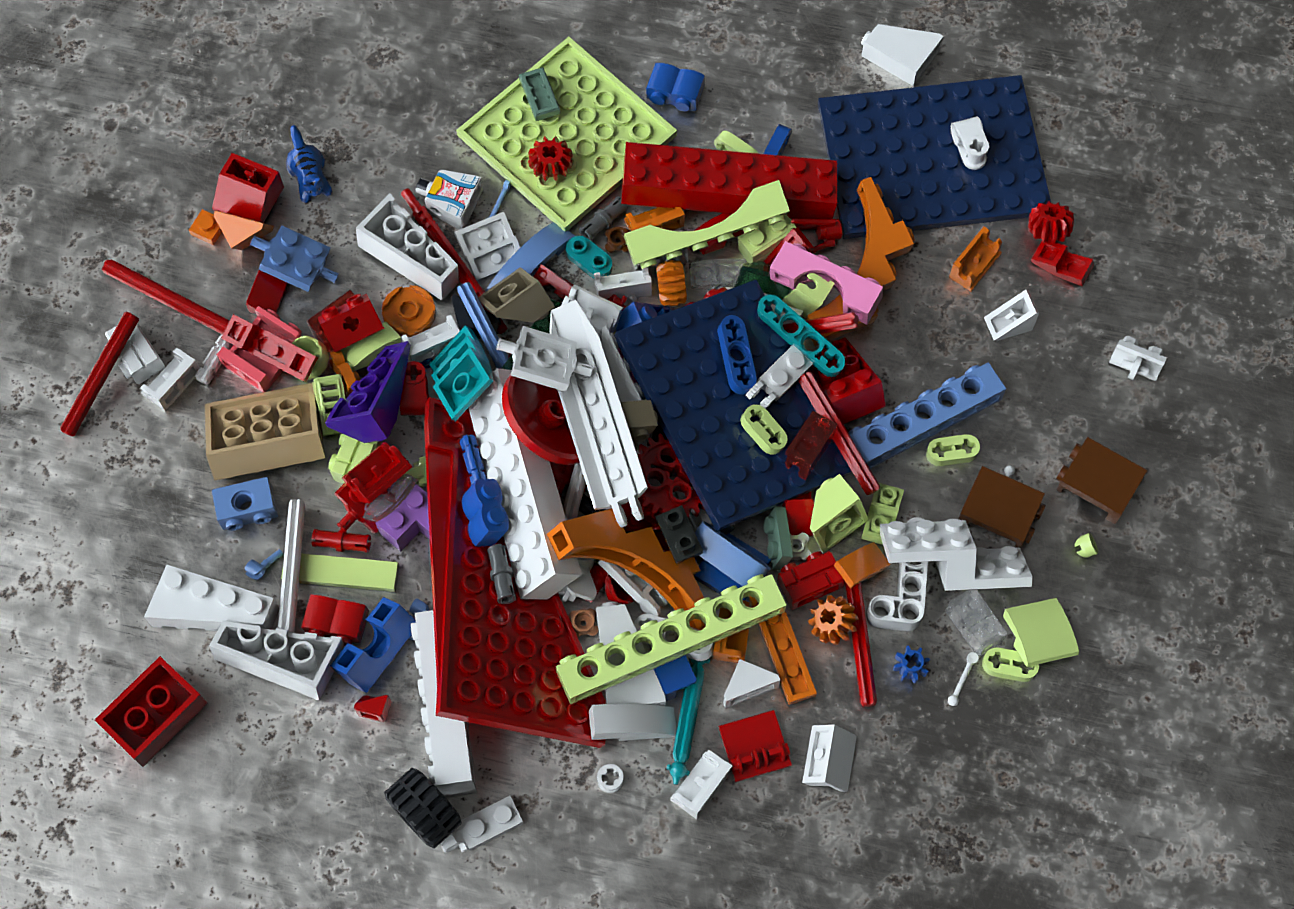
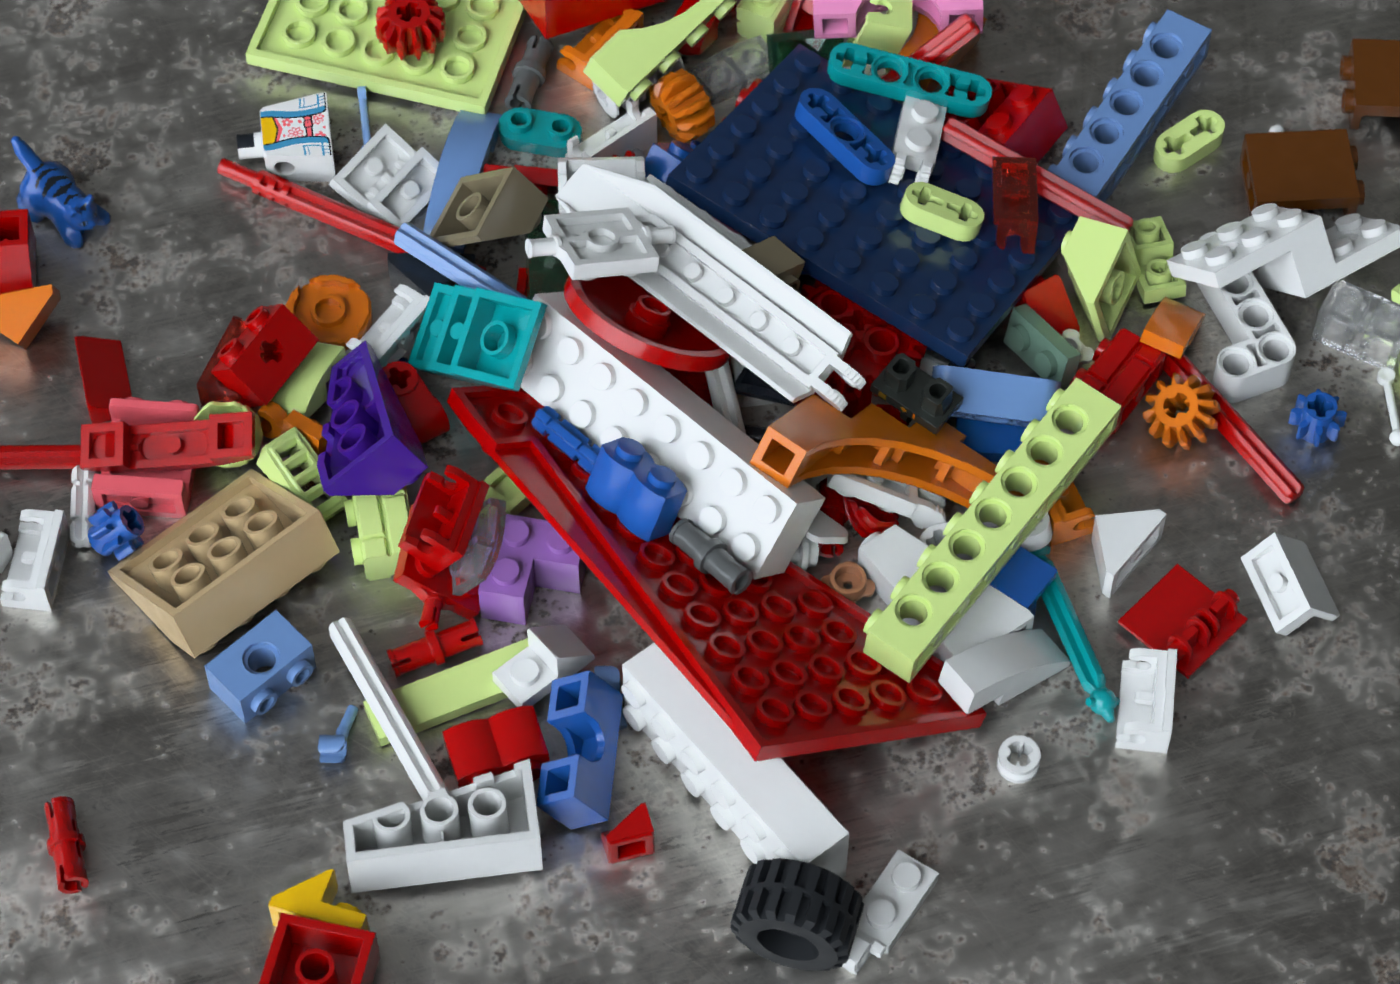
camera: 30 degrees left, 10 degrees down
white wedge [144,565,280,631] -> none
medium blue plate [250,225,339,292] -> none
white wedge [356,193,459,300] -> none
reddish brown plate [605,227,630,253] -> none
orange plate [749,597,817,705] -> none
none -> red pin [44,796,89,894]
none -> blue gear [88,501,145,561]
none -> yellow slope [268,869,370,931]
none -> white slope [492,624,595,707]

